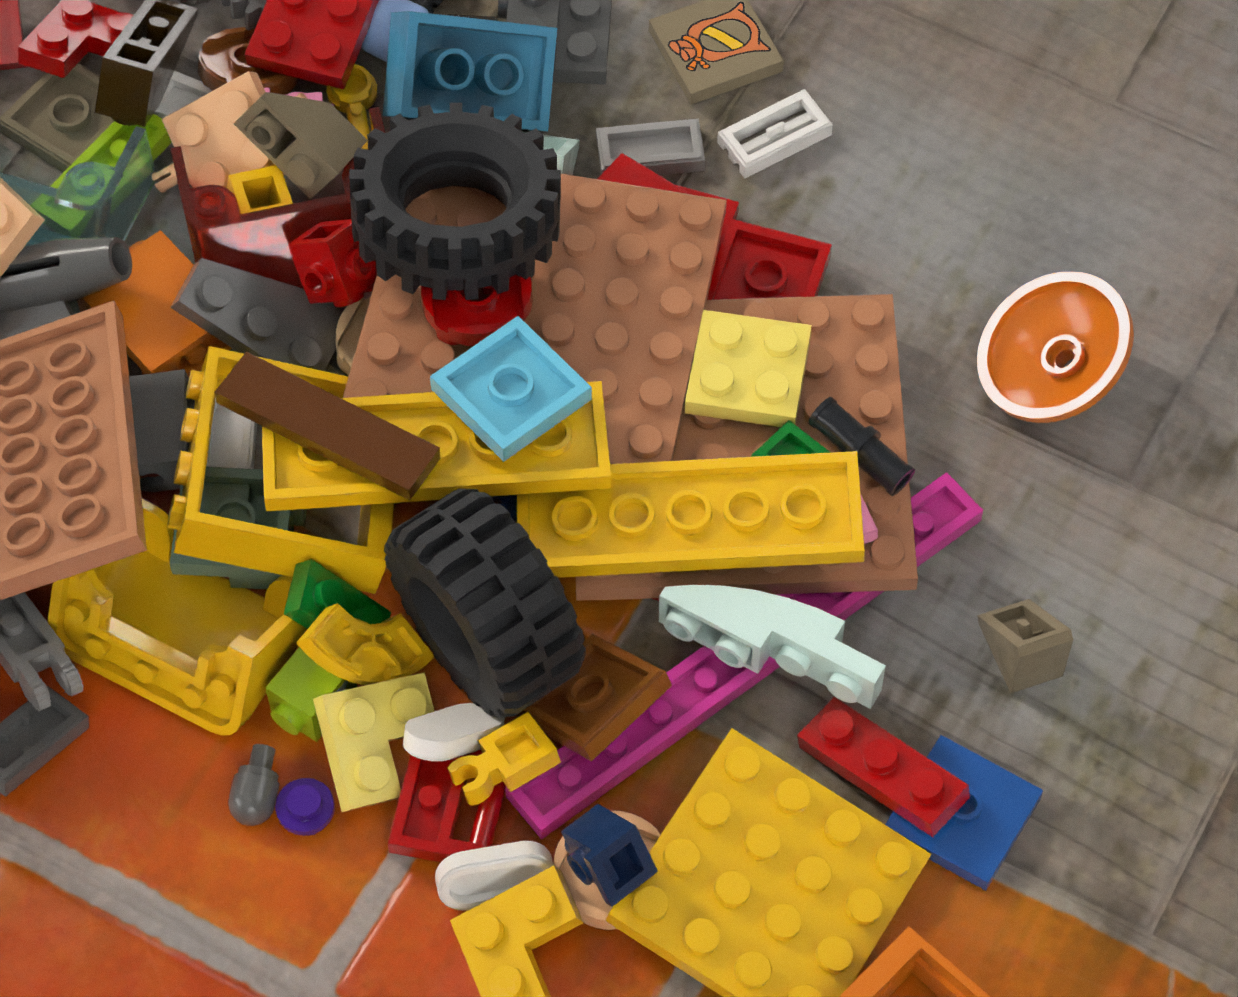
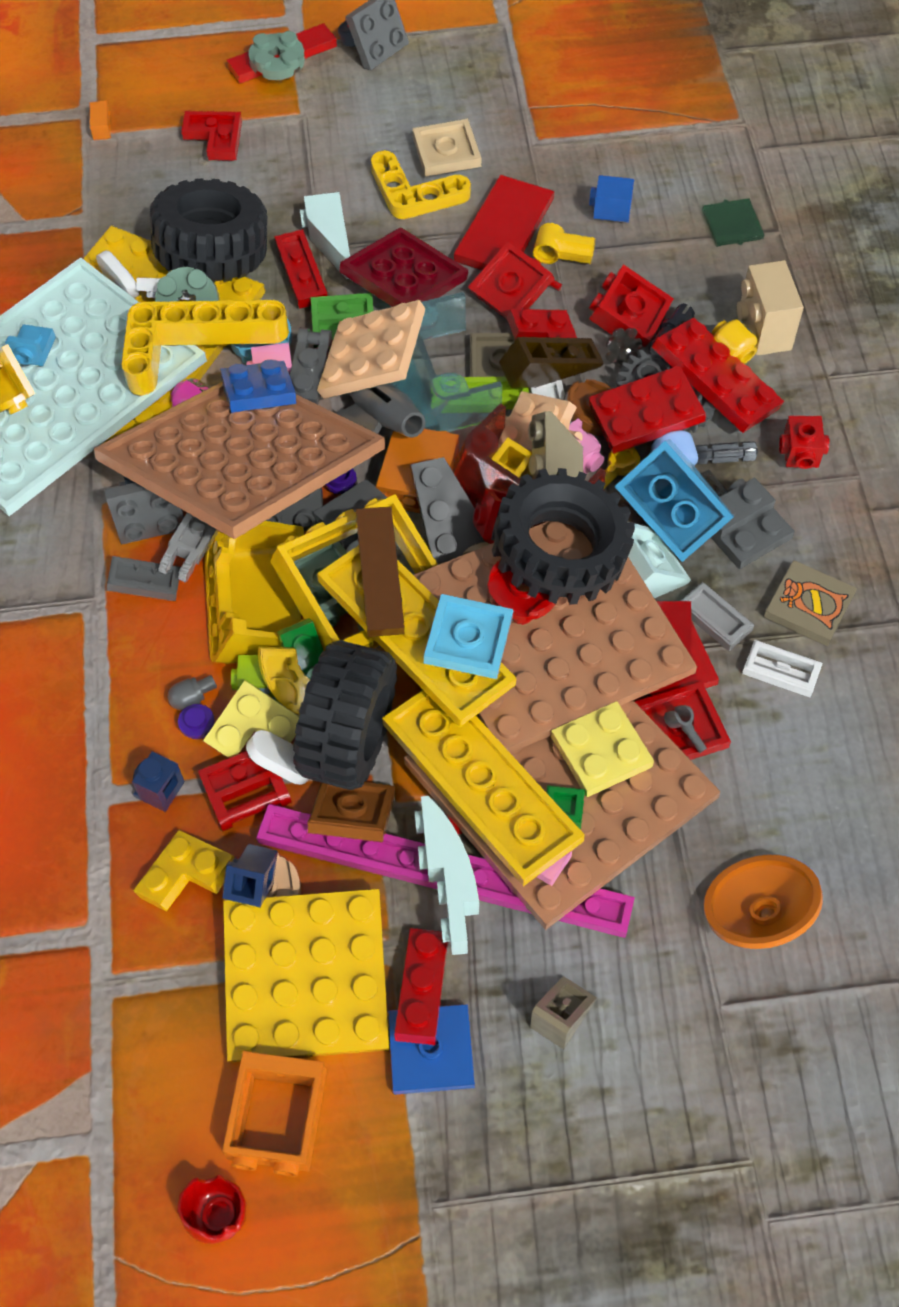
camera: 55 degrees right, 0 degrees up
white tile [435,841,554,911] -> none
yellow plate [448,712,561,806] -> none
black pin [808,397,915,496] -> none
none -> dark blue brick [132,751,185,812]
none -> dark grey hand [664,705,707,753]

